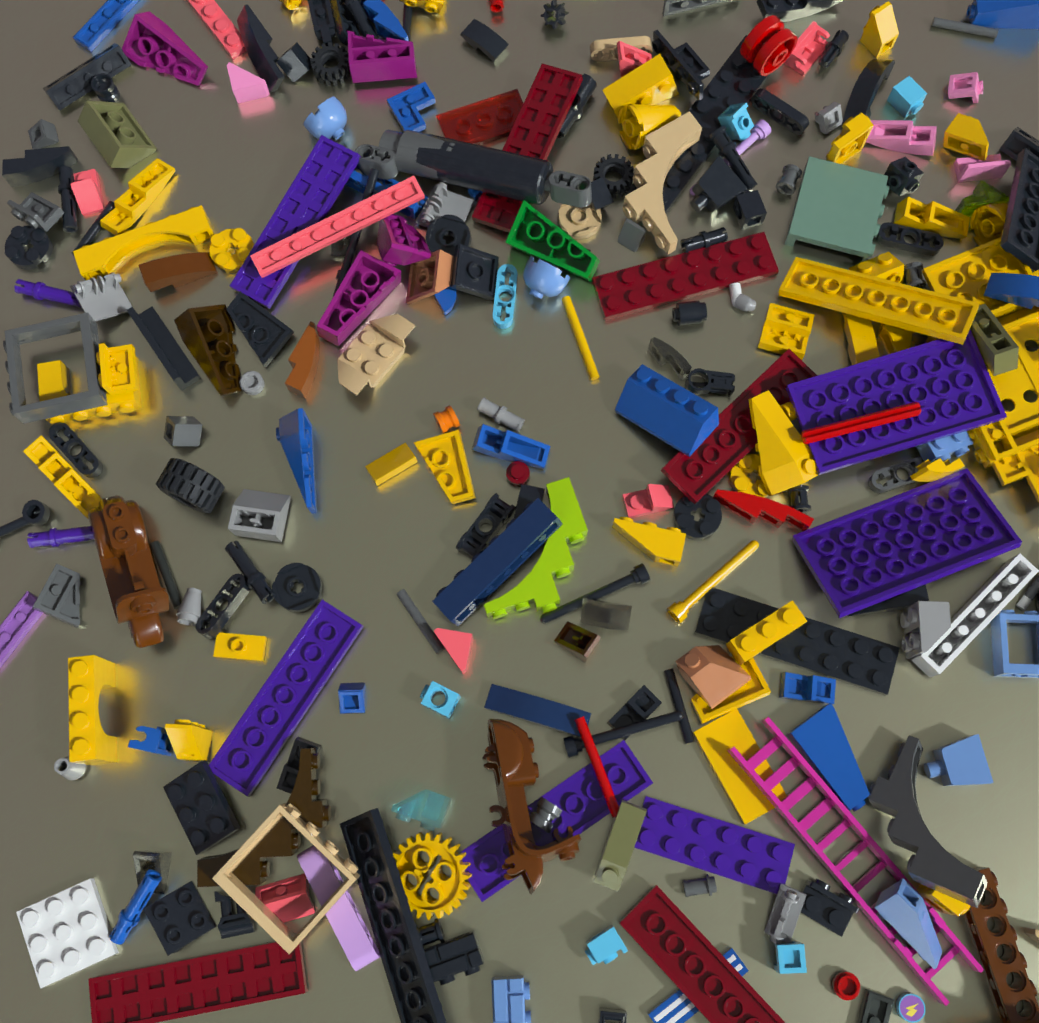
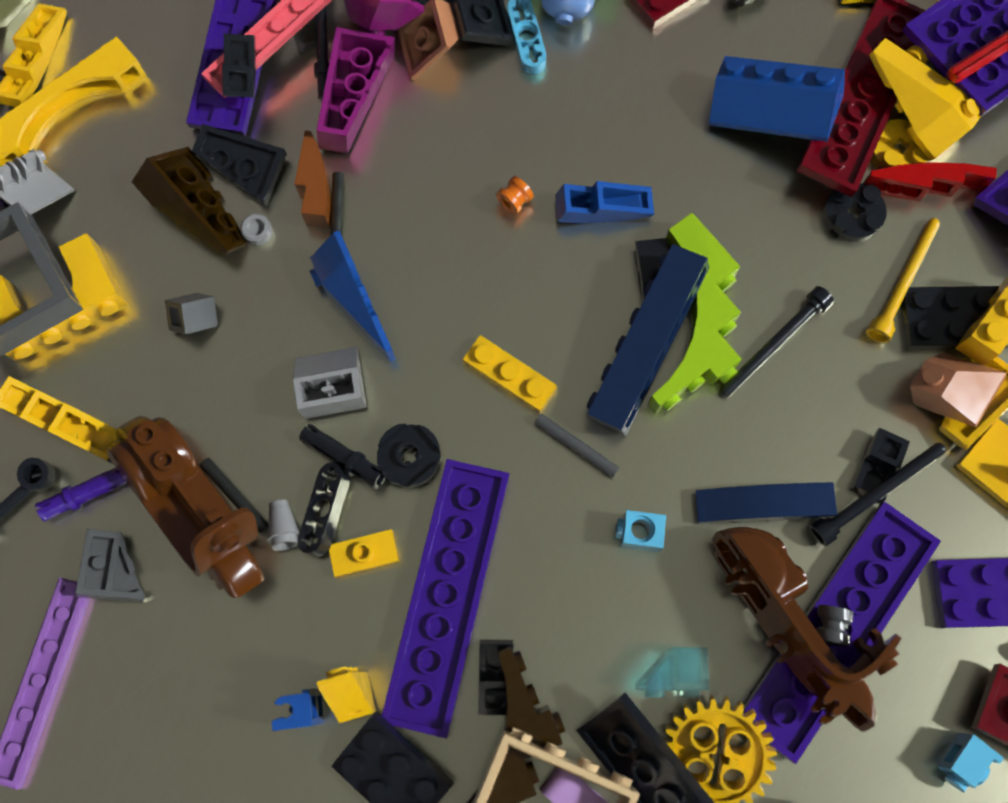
camera: 20 degrees left, 0 degrees up
black beam [49,422,103,478] -> none
light grey cone [54,756,86,780] -> none
yellow arch [68,655,118,765] -> none
yellow bracket [96,343,139,395] -> none
black fence [127,306,201,390] -> none
reddish brown slope [138,252,217,292] -> none
black tyre [156,458,225,513] -> none
yellow plate [209,228,255,273] -> none
tan piece [337,314,415,396] -> none
blue slope [338,682,365,714] -> none
yellow slope [365,443,417,486] -> none
yellow wing [414,430,476,504] -> none
blue tile [434,285,457,315] -> none
coral slope [434,628,473,674] -> none
black piece [456,493,516,557] -> none
light grey pin [477,397,525,432] -> none
dark red plate [506,461,530,485] -> none
reddish brown slope [554,621,601,663] -> none
yellow bar [562,296,600,381] -> none
red bar [575,716,619,818] -> none
clear smoke slope [580,598,632,630] -> none
olive slope [593,800,647,892] -> none
yellow slope [612,517,686,567] -> none
coral slope [622,484,674,518] -> none
clear smoke slope [648,337,692,380] -> none
black bar [664,668,695,744] -> none
black piece [685,368,735,397] -> none
black bush [787,485,812,513] -> none
none -> black slope [222,34,256,98]
none -> pearl dark grey bar [330,172,344,236]
none -> yellow plate [462,335,558,414]

